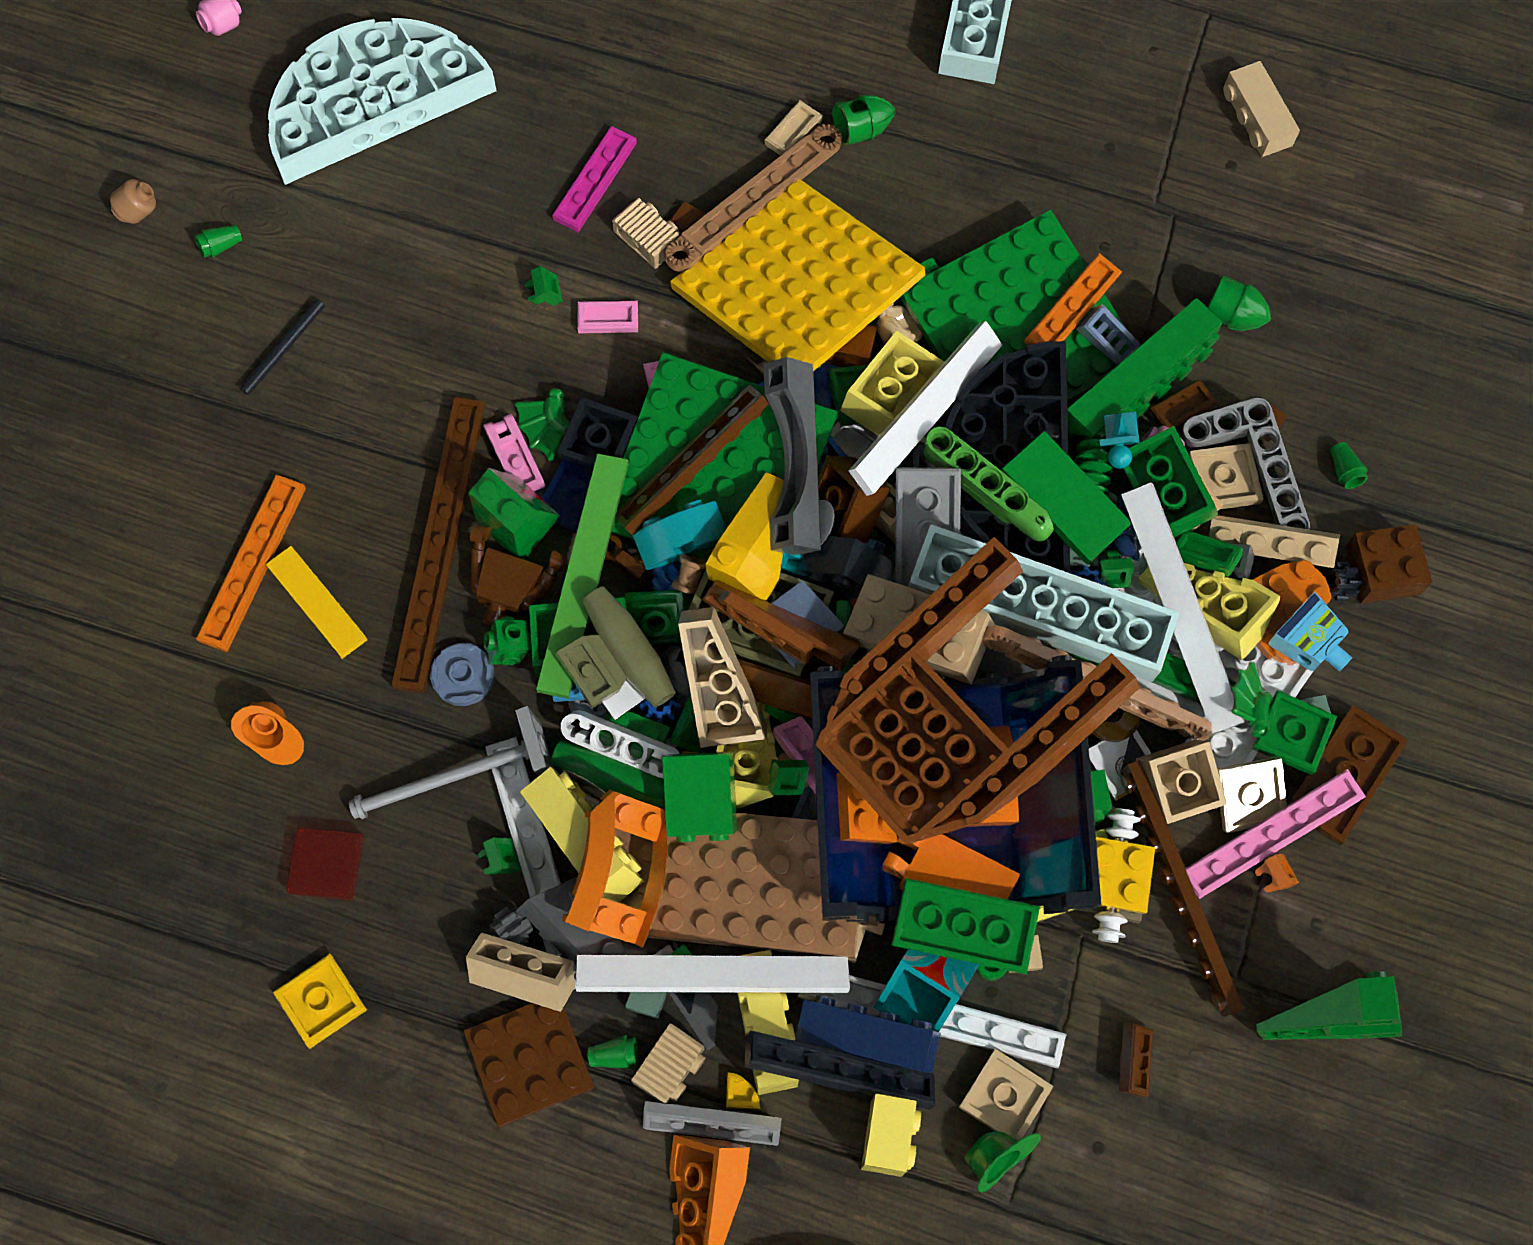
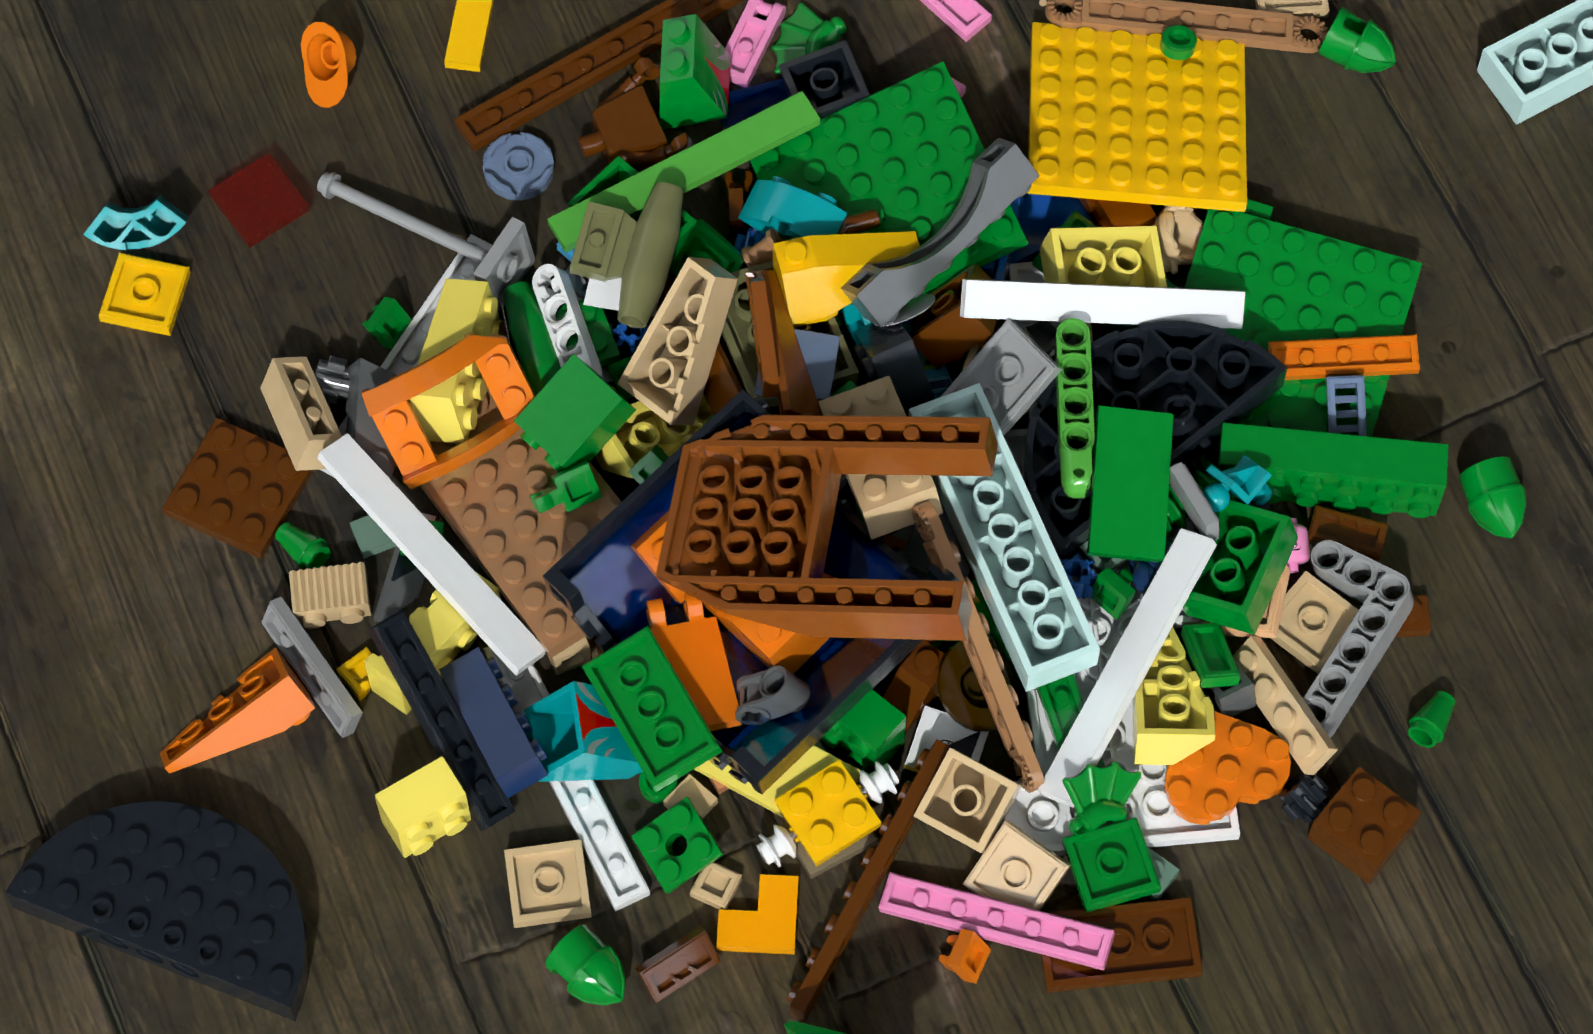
camera: 50 degrees right, 5 degrees down
green brick [484,617,532,665] -> none
plate [615,385,769,535] -> none
green piece [965,1131,1041,1193] -> none
medium azure torso [1268,592,1353,672] -> none
none -> teal brick [83,195,189,250]
none -> green plate [529,461,602,513]
none -> green helmet [545,924,626,1006]
none -> green piece [631,796,724,894]
none -> tan tile [690,862,742,910]
none -> light orange tile [716,874,799,955]
none -> dark grey piece [735,665,810,725]
none -> reddish brown arm [837,209,880,234]
none -> green tile [1160,25,1197,60]
none -> light grey tile [1170,462,1219,541]

